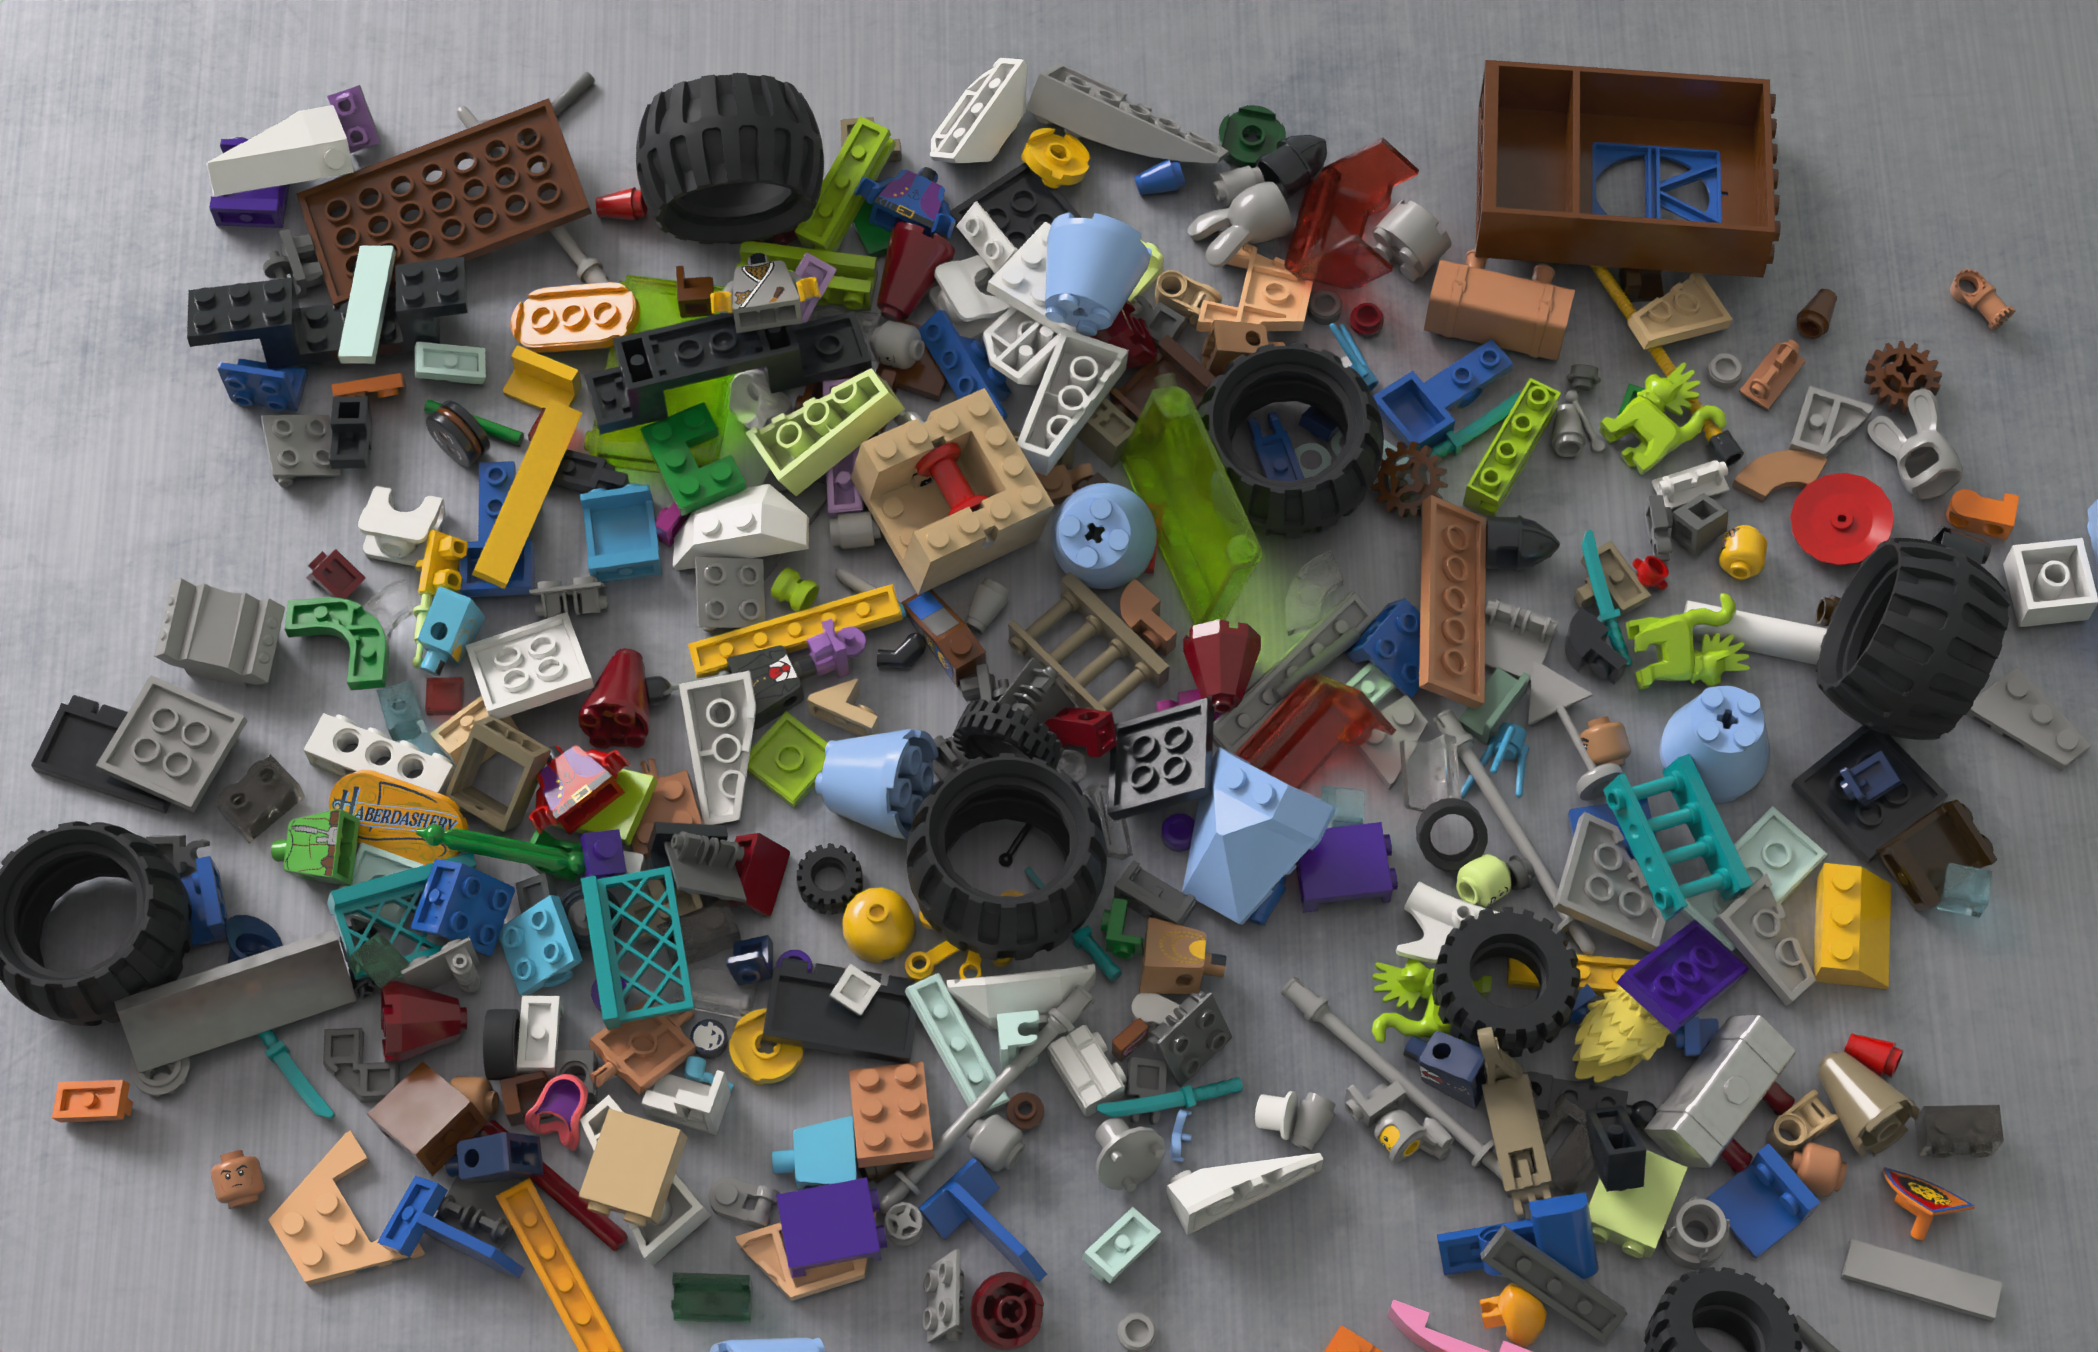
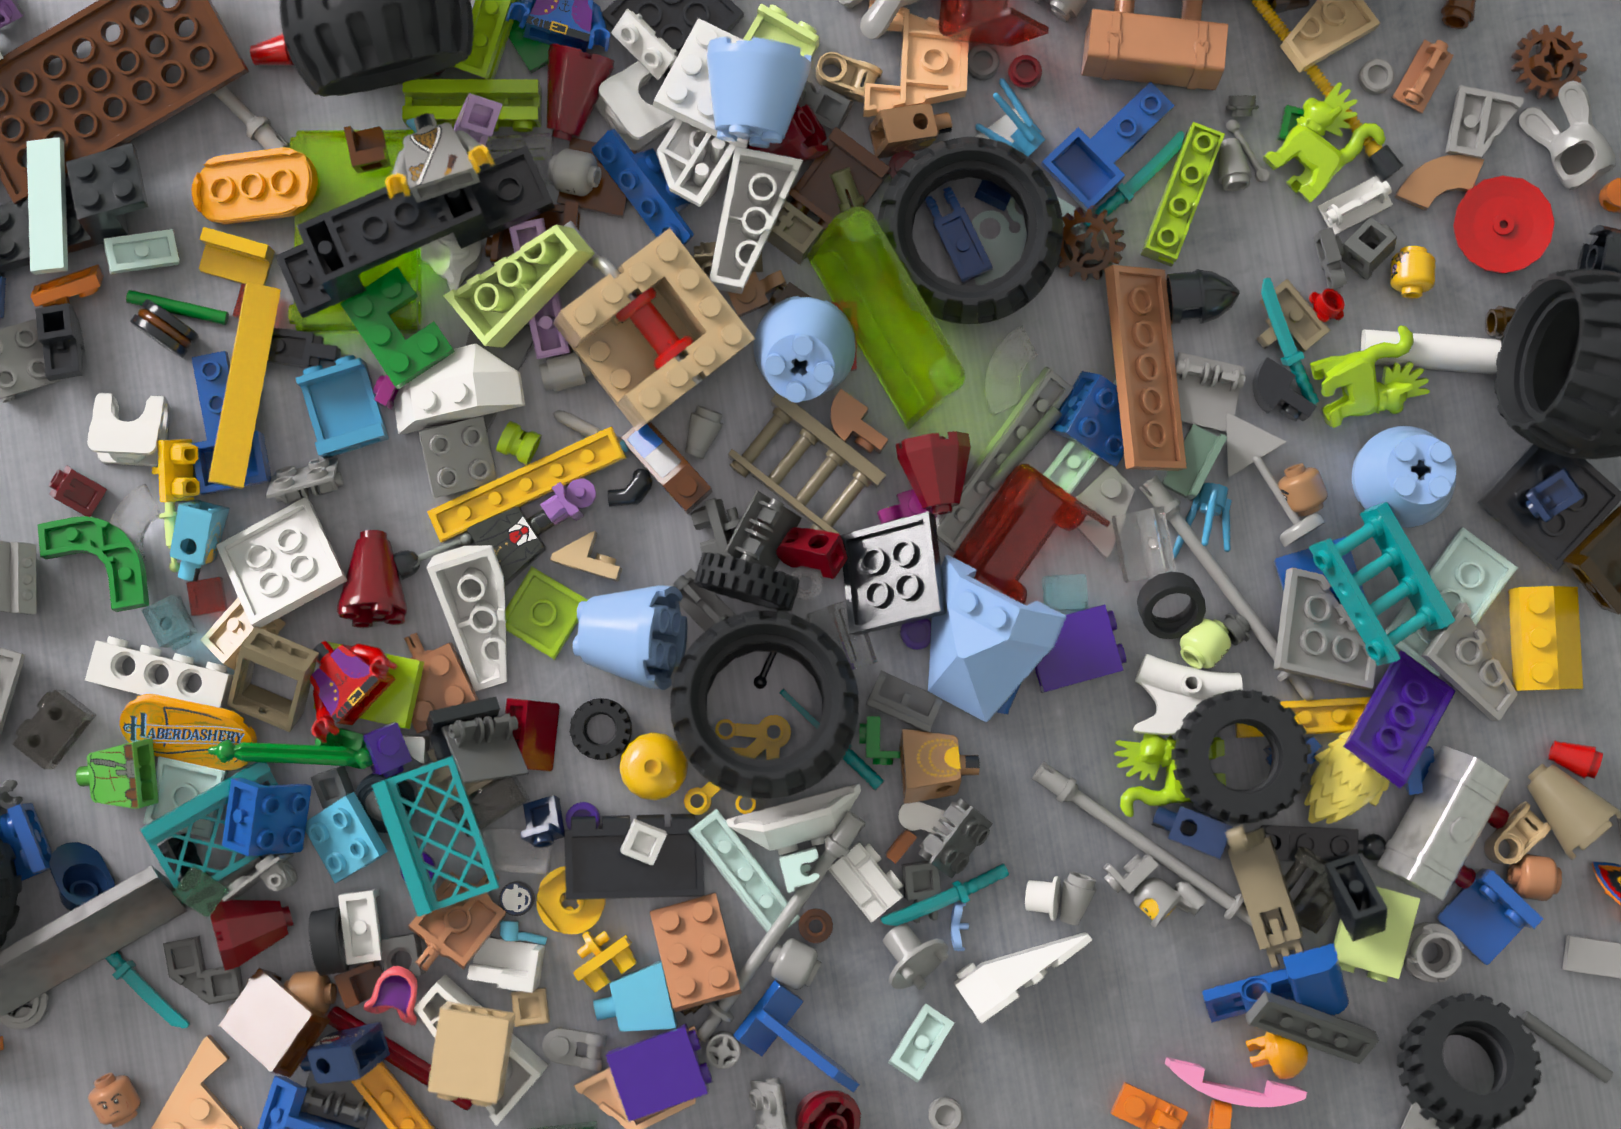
camera: 10 degrees left, 20 degrees up
none -> tan tile [511,987,550,1027]
none -> yellow hips [573,931,637,993]

